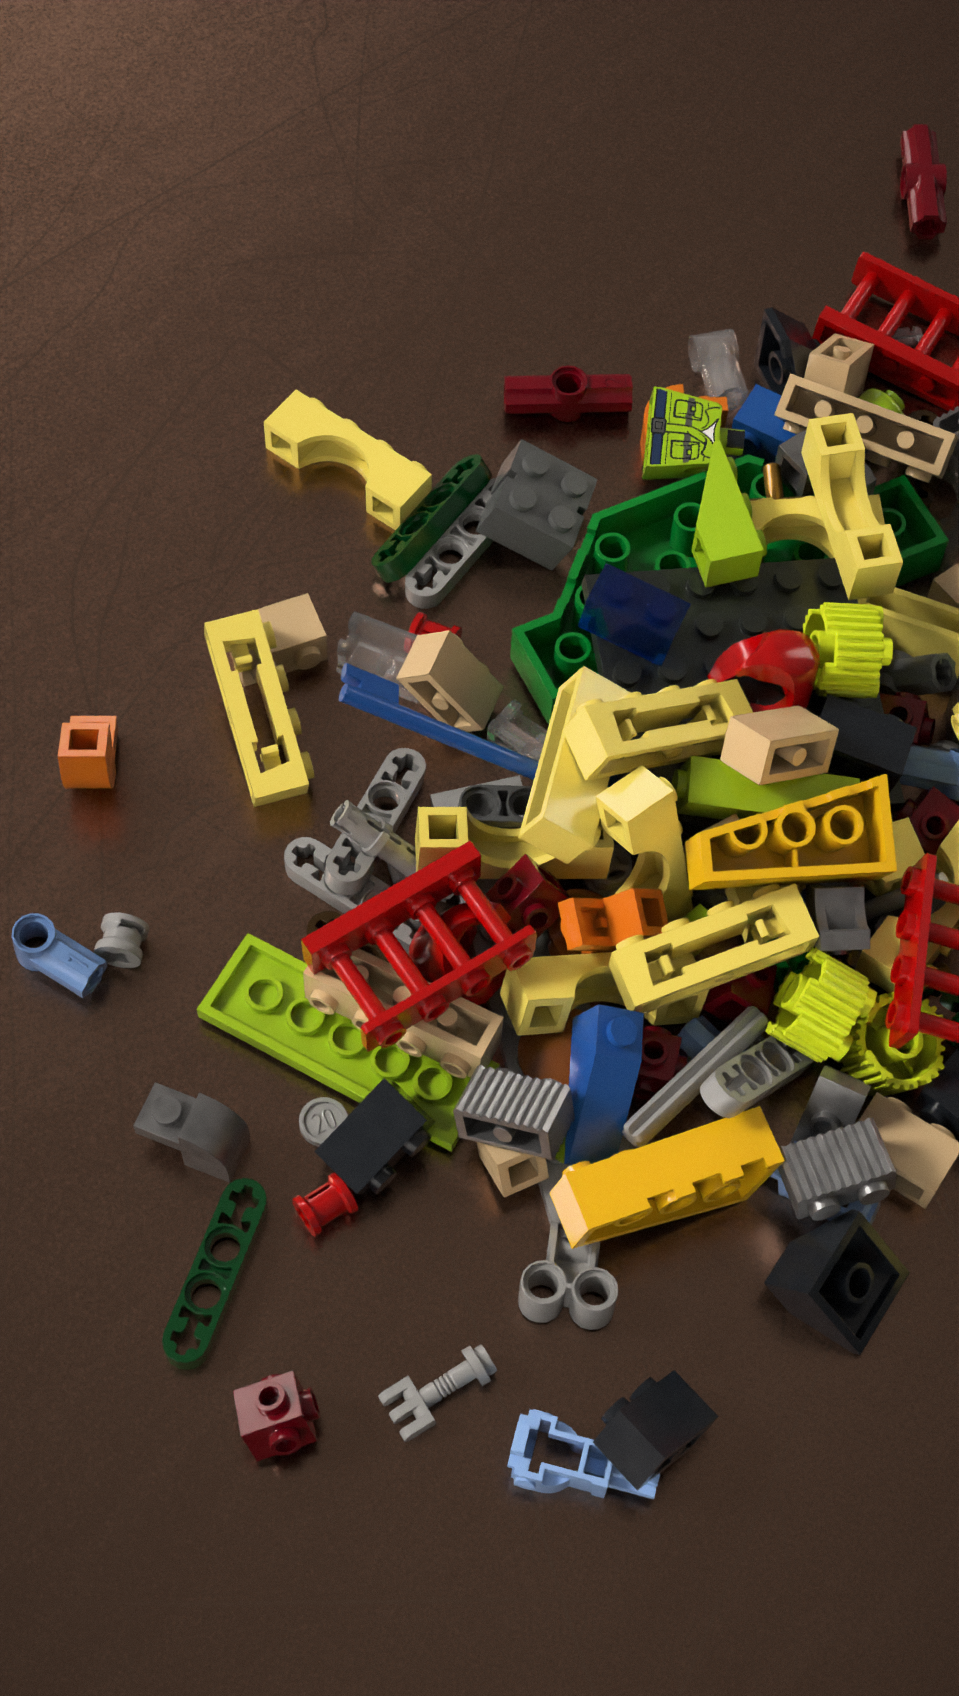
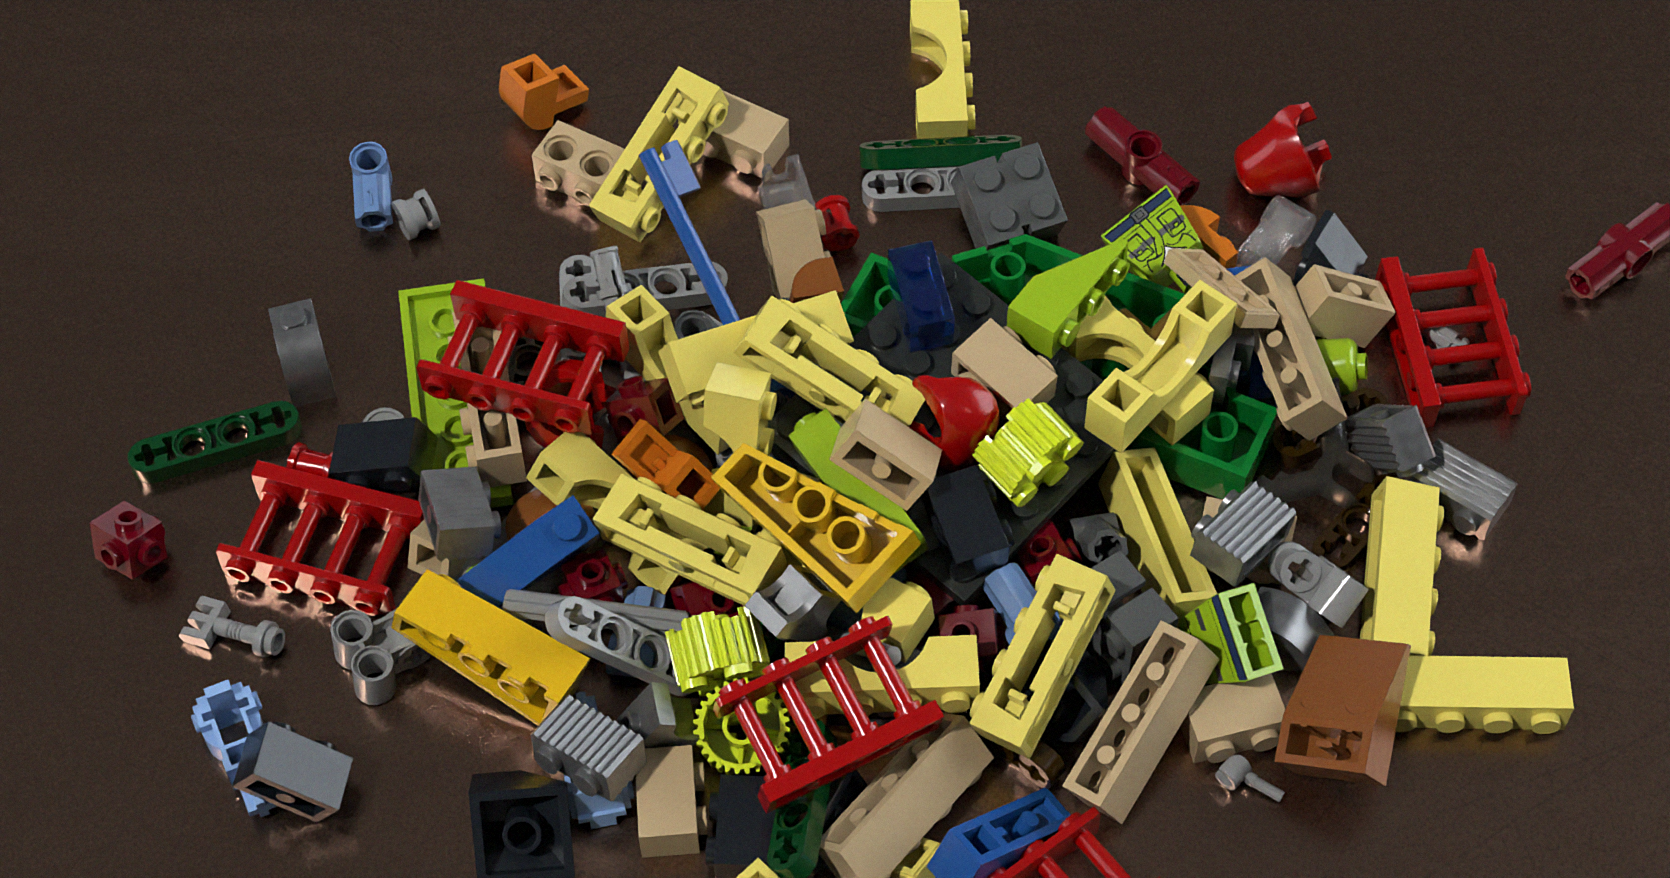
camera: 55 degrees right, 5 degrees down
none -> red fence [216,460,424,616]
none -> tan brick [532,120,627,206]
none -> dark orange brick [789,257,844,303]
none -> tan brick [951,318,1058,422]
none -> tan tile [1164,248,1280,329]
none -> red piece [1234,102,1332,198]

